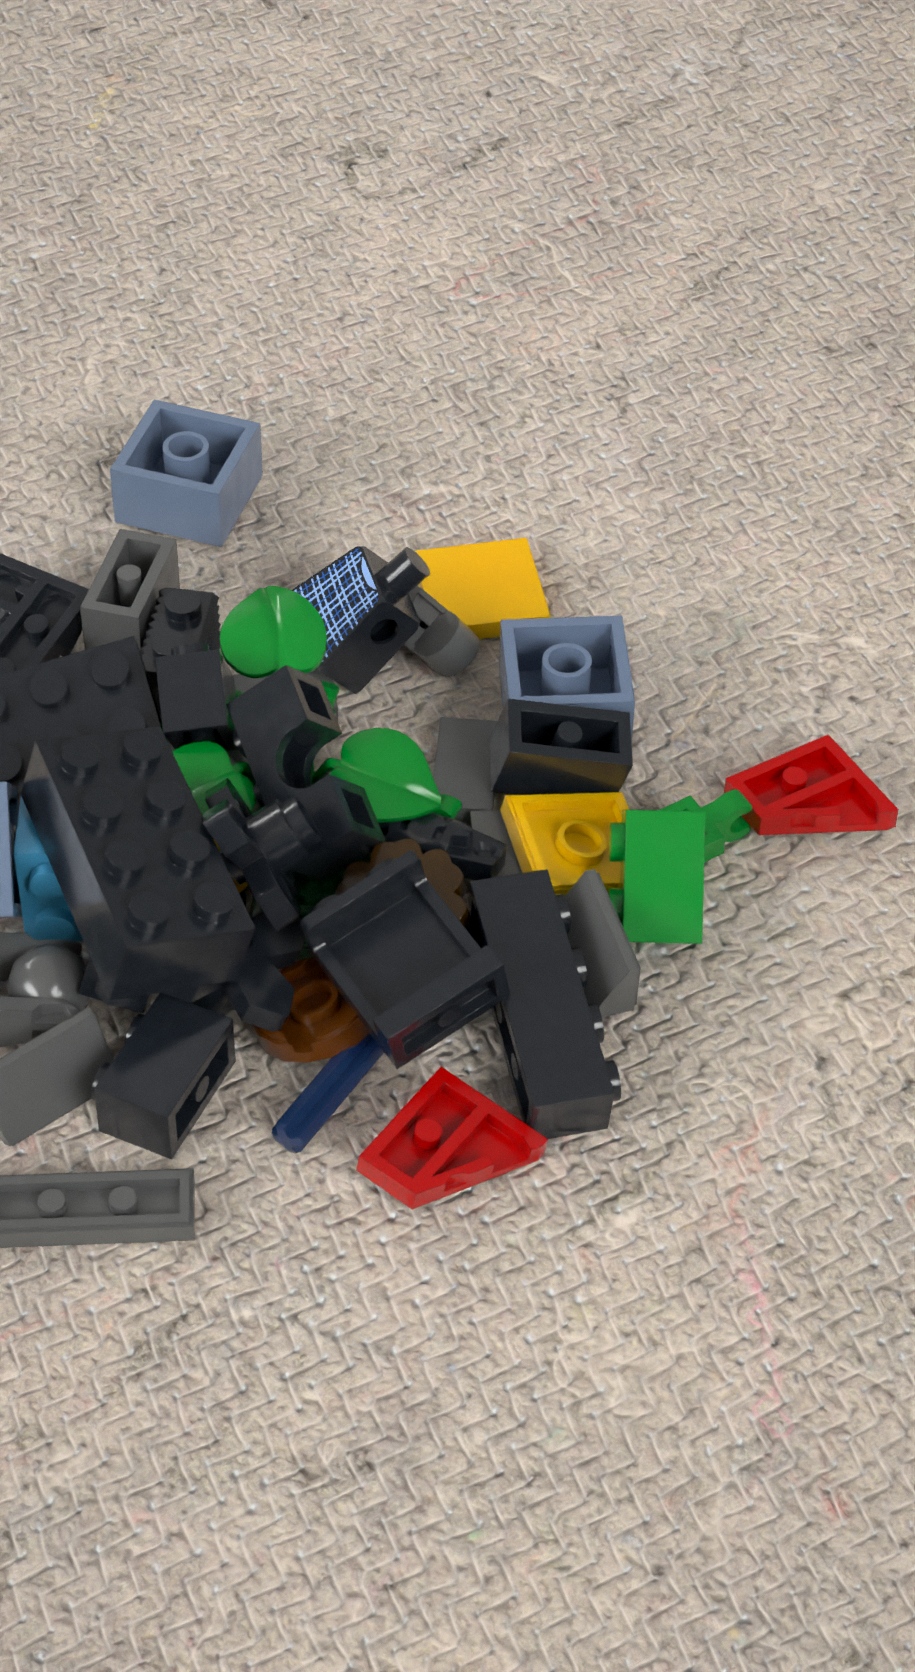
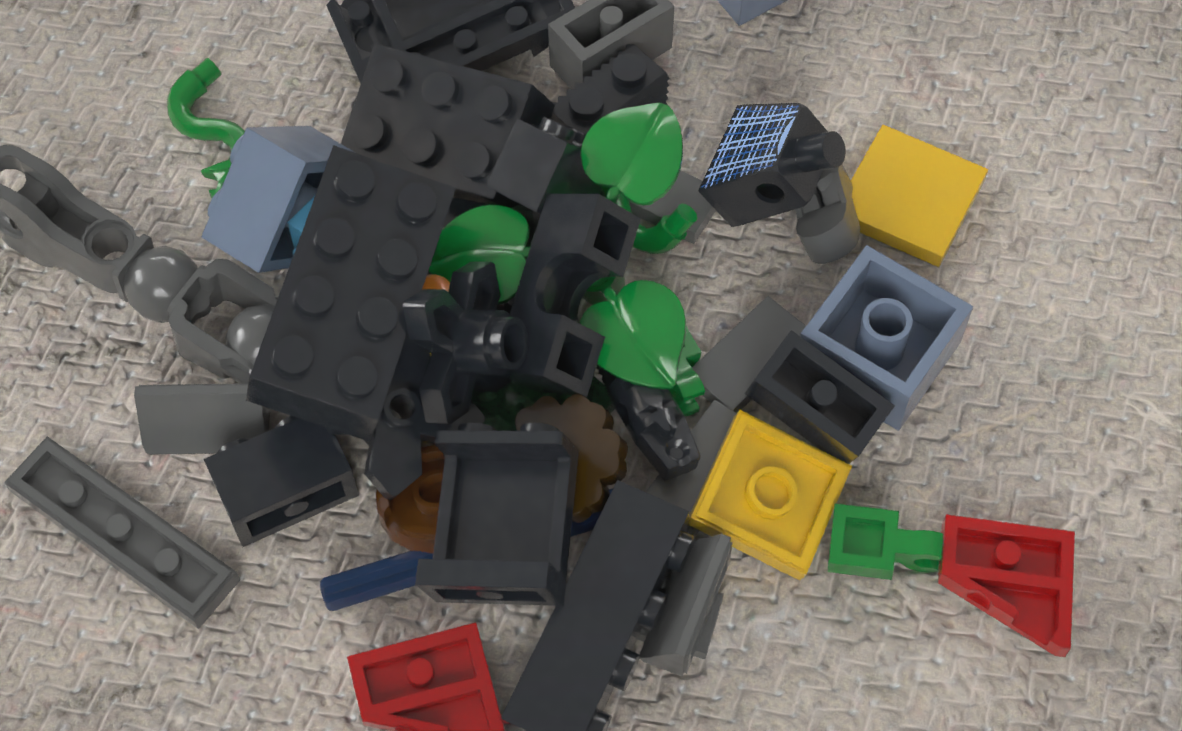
camera: 40 degrees right, 15 degrees up
green brick [608,810,706,944] -> none

